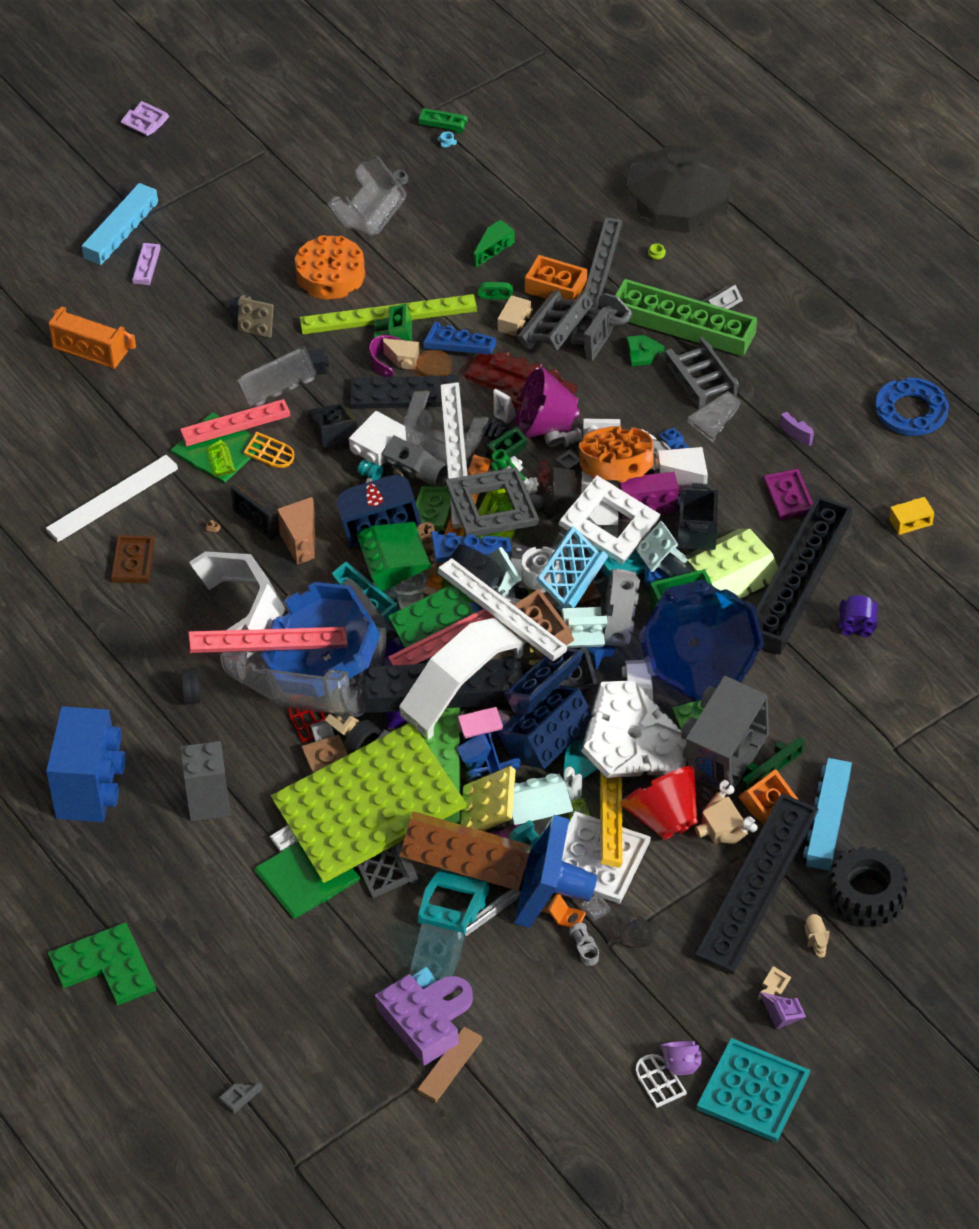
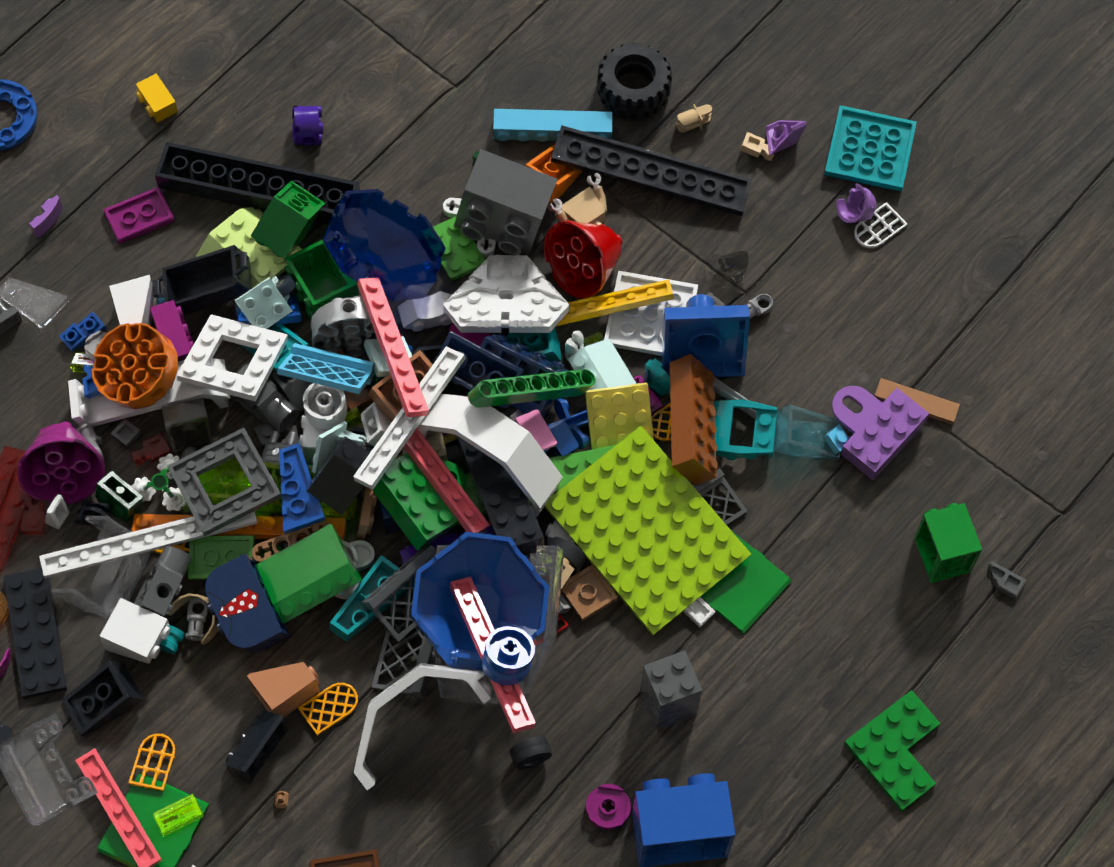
camera: 105 degrees left, 15 degrees up
none -> green container [251,181,325,259]
none -> light orange window [298,683,358,736]
none -> coral plate [357,278,429,417]
none -> green beam [468,369,596,408]
none -> blue wheel [482,626,535,685]
none -> magenta plate [586,784,631,830]
none -> green container [914,503,982,583]

